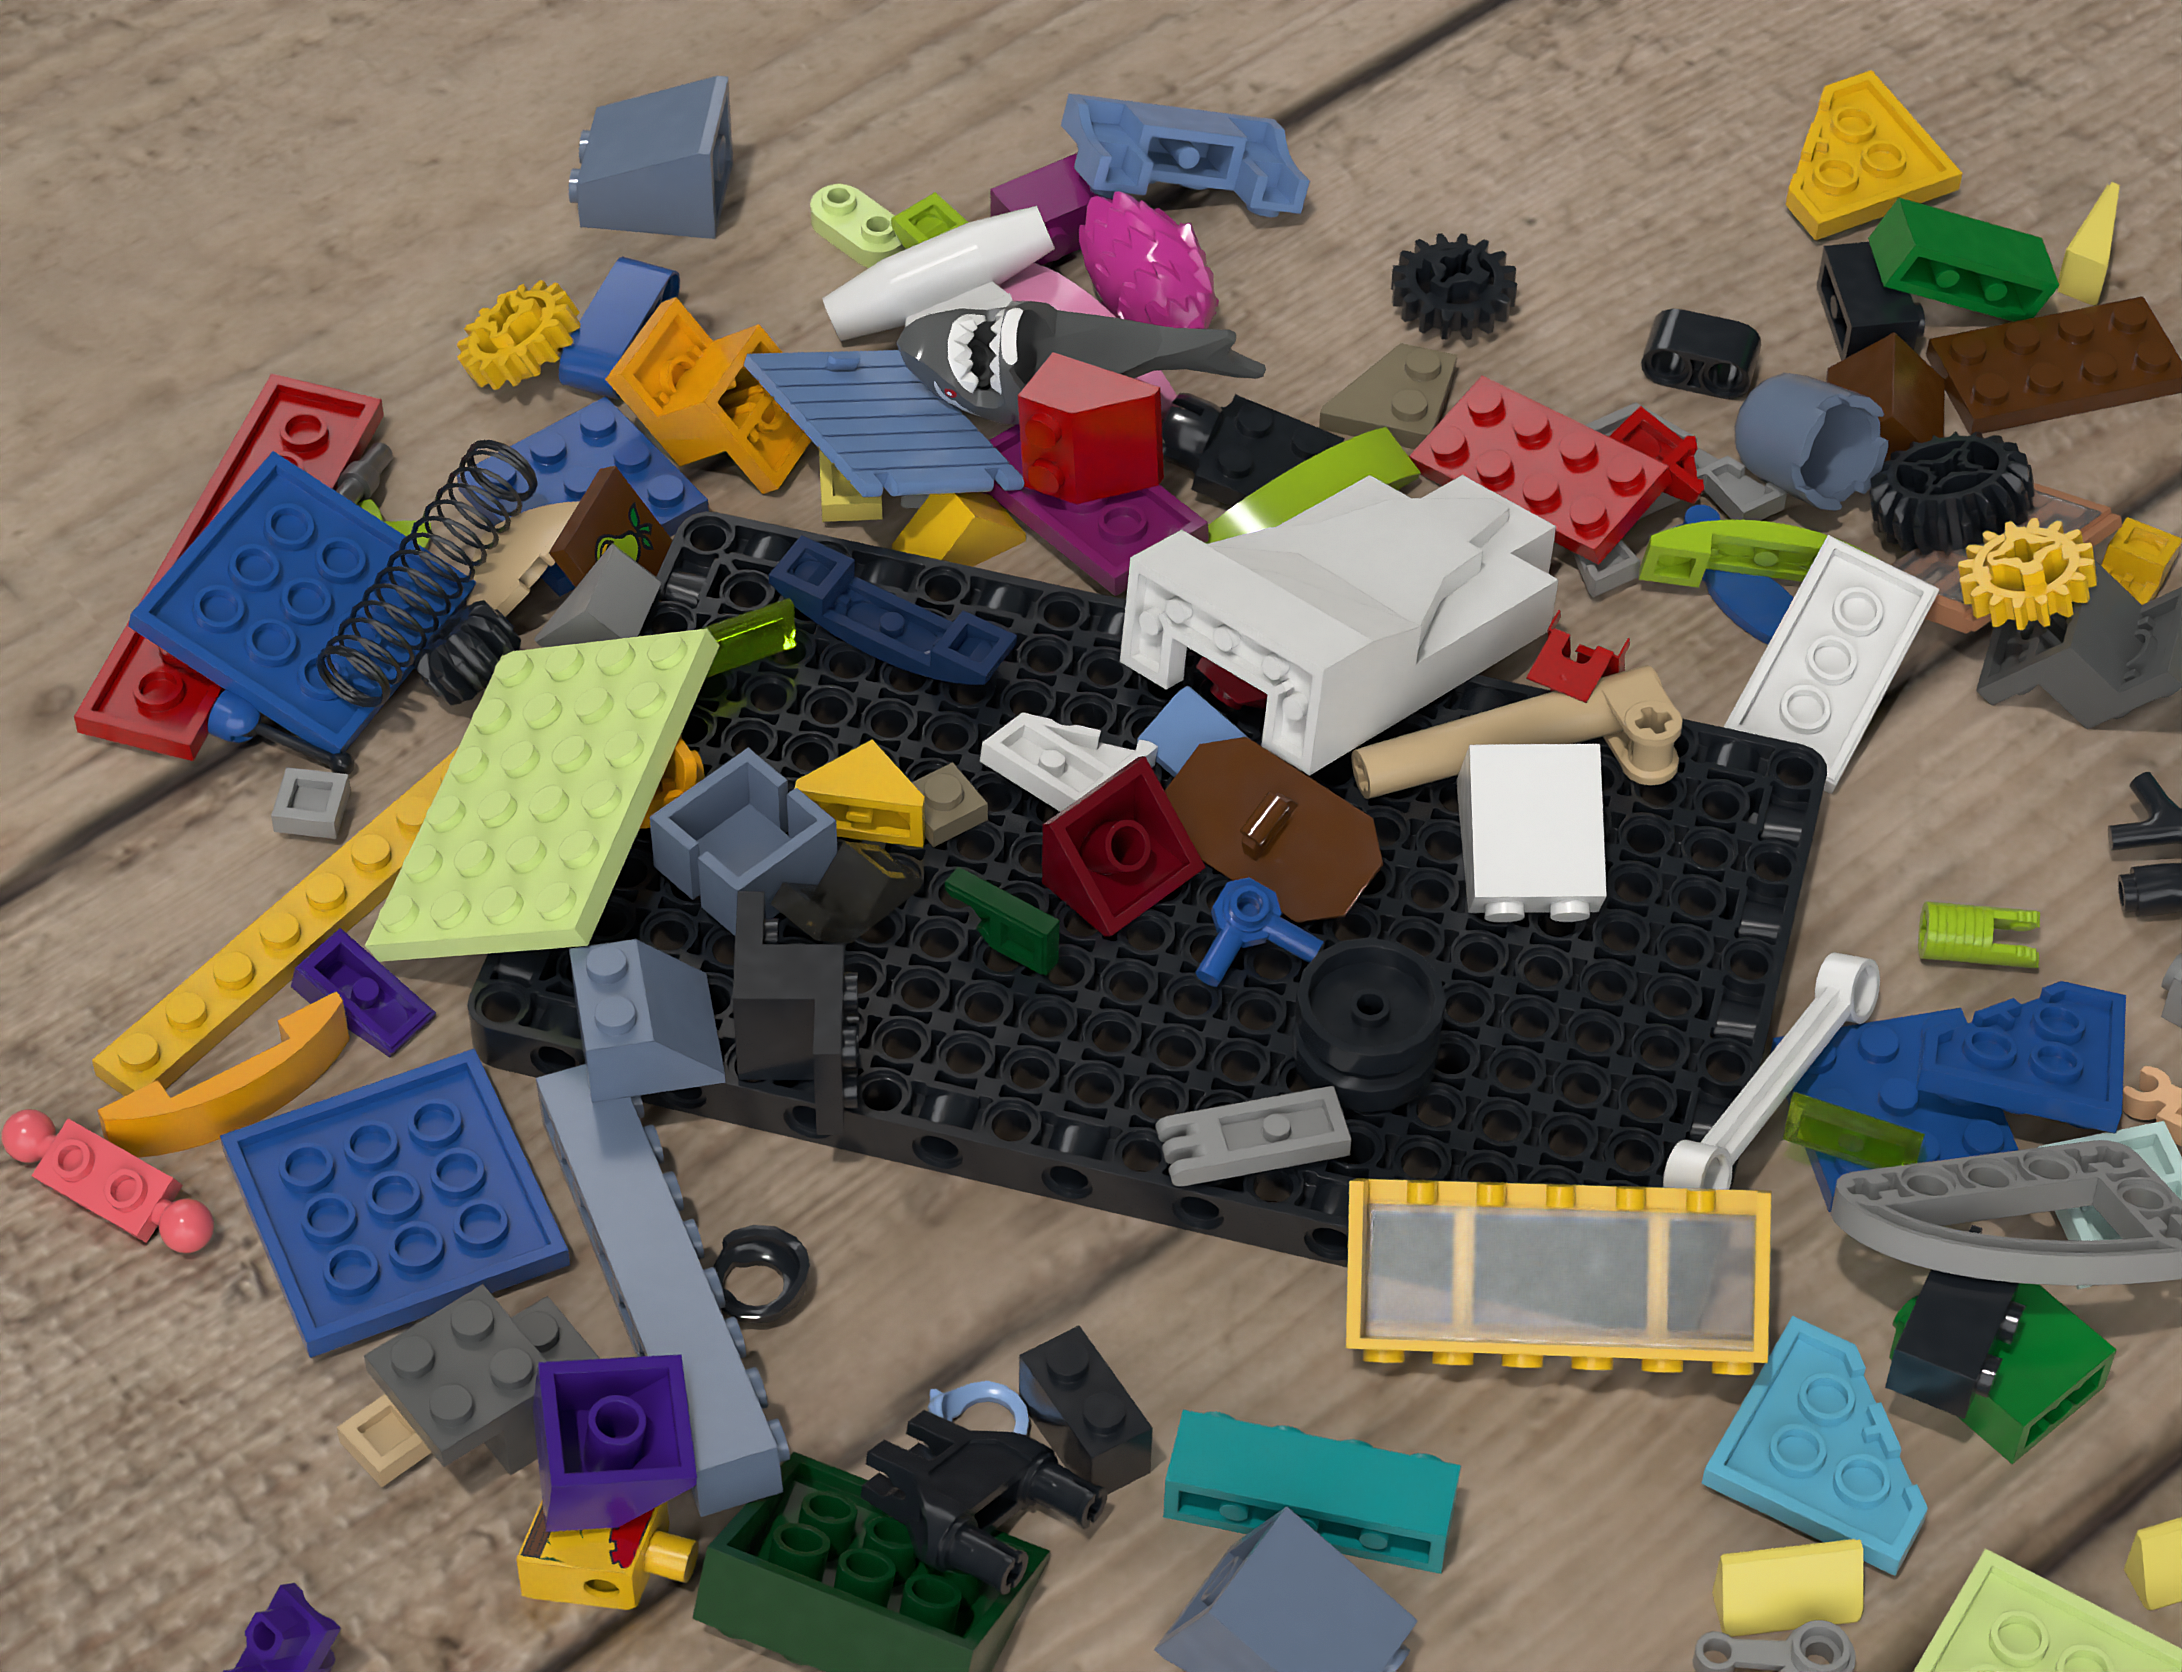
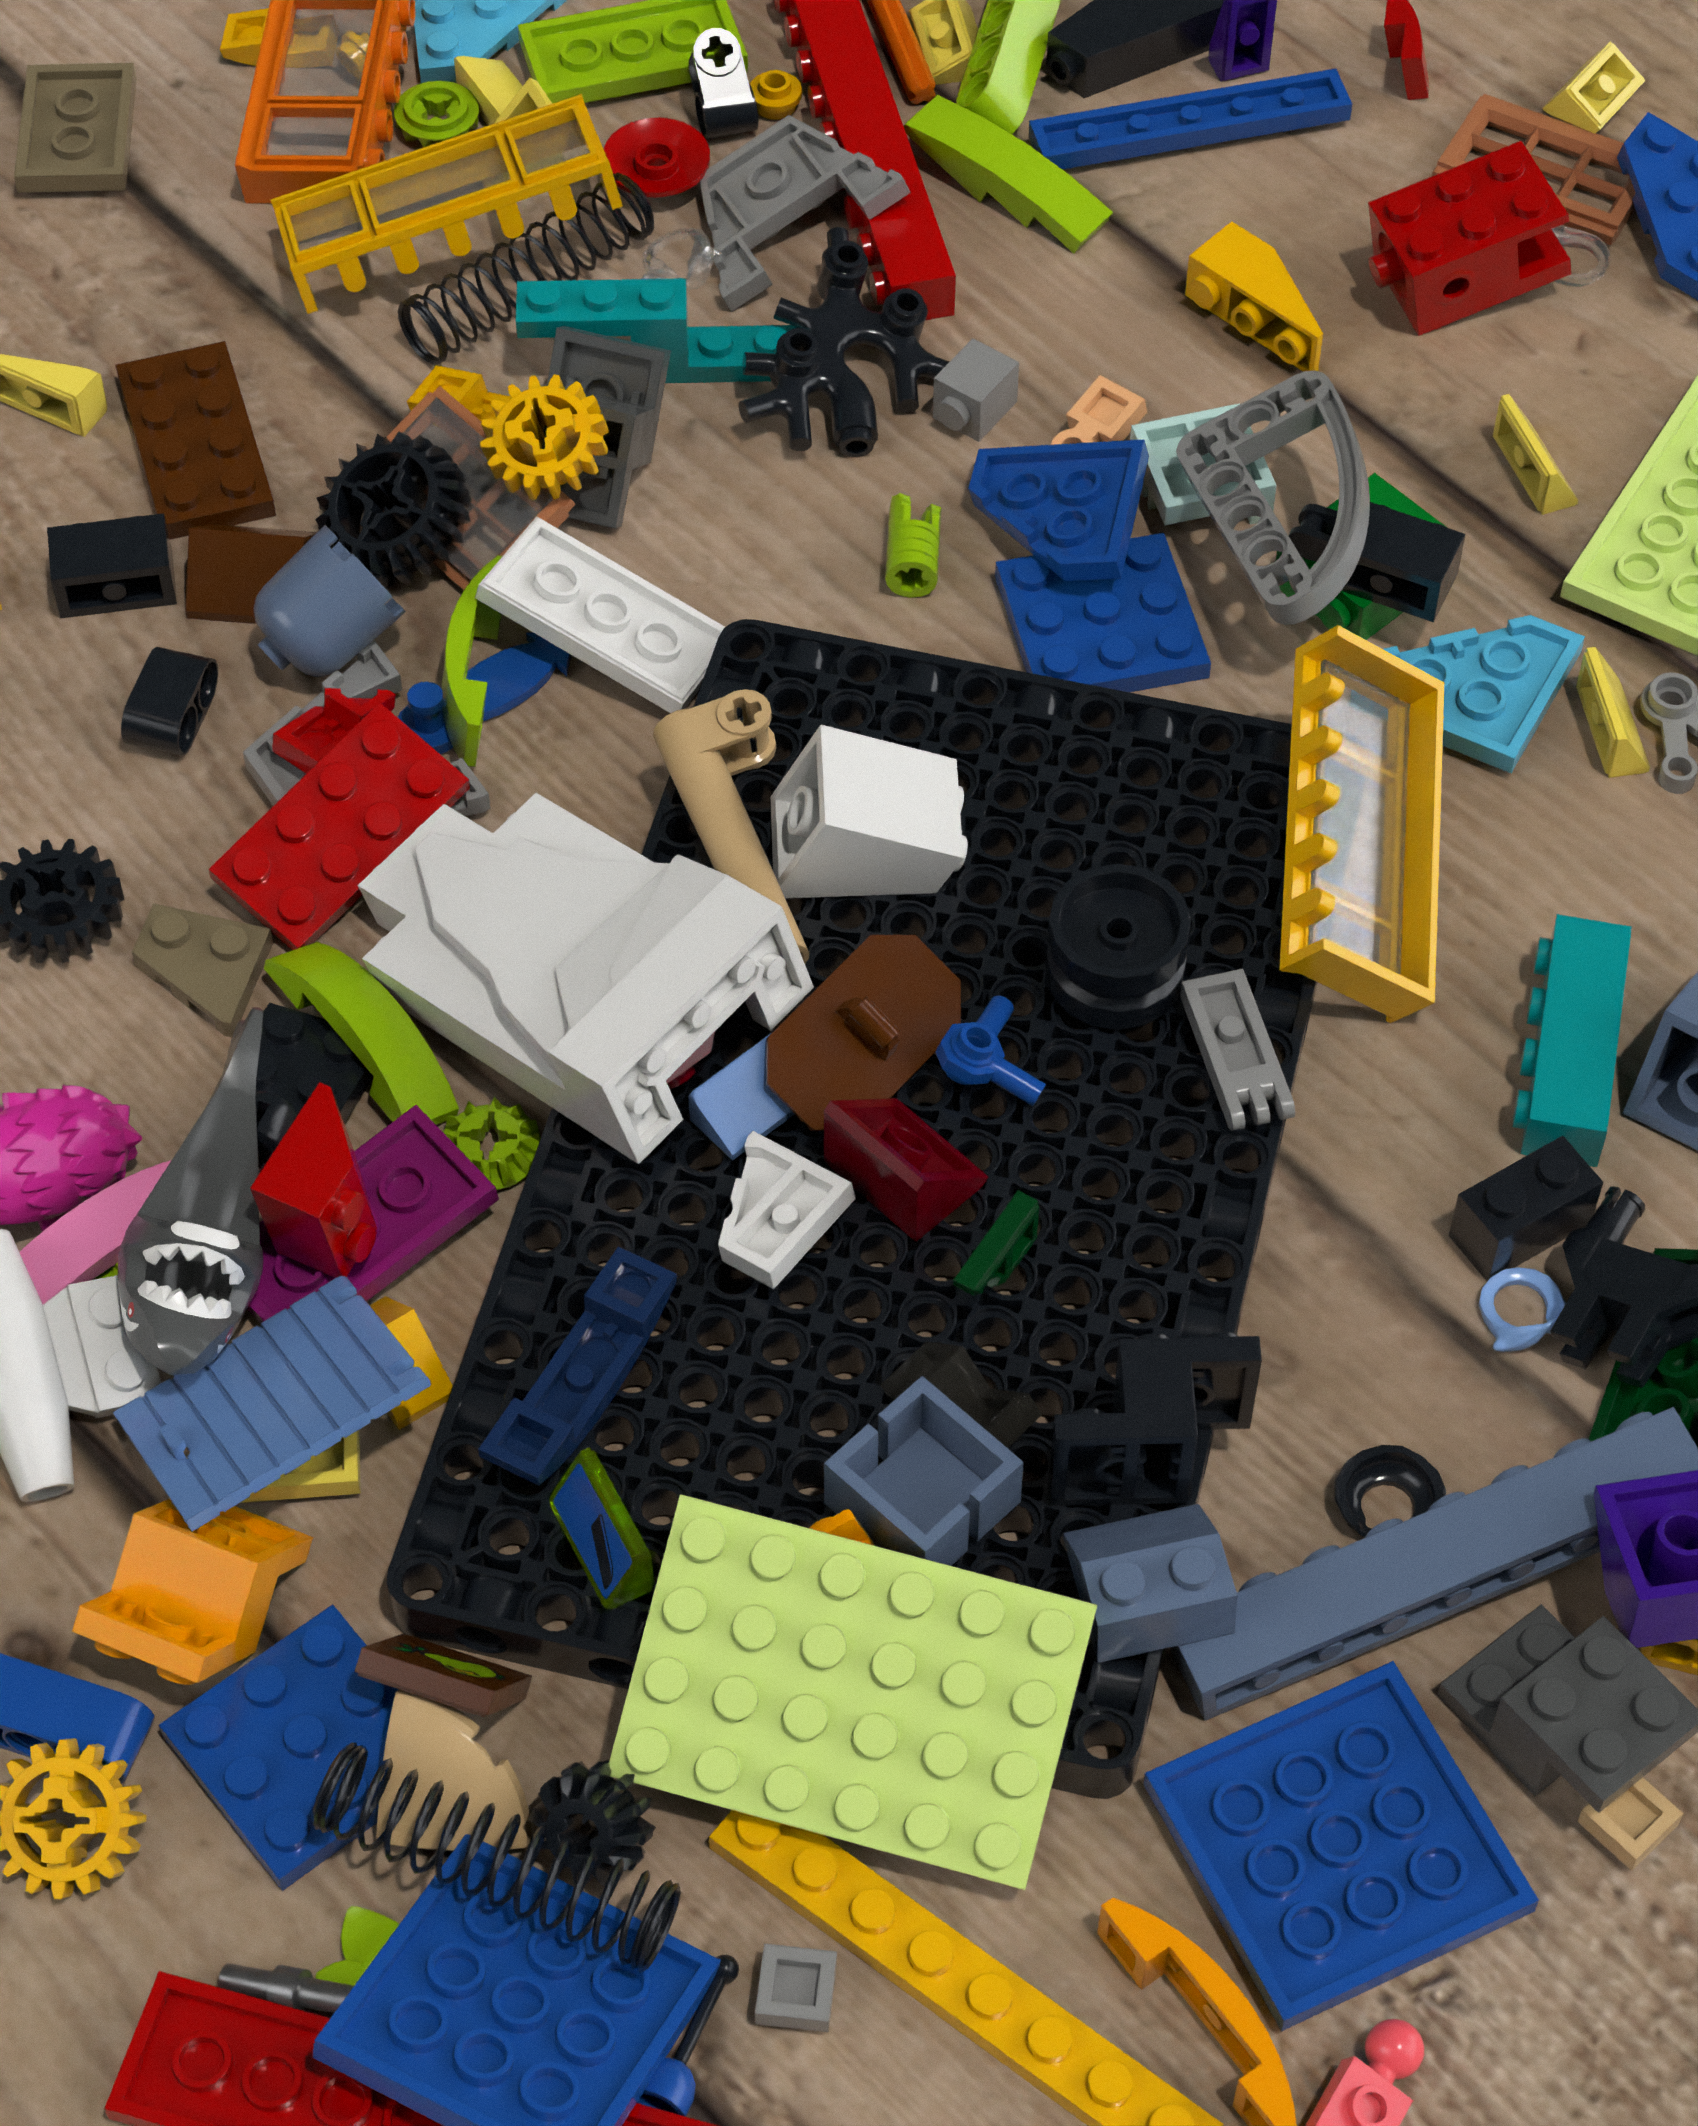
camera: 90 degrees left, 5 degrees up
dark purple slope [291,928,436,1058] -> none
light grey slope [534,543,661,648] -> none
yellow slope [794,740,925,848] -> none
dark tan plate [912,762,988,847] -> none
red piece [1526,610,1630,703] -> none
white piece [1663,952,1880,1189] -> none
clear neon green slope [1783,1092,1926,1169] -> none
green brick [1868,197,2060,322] -> none

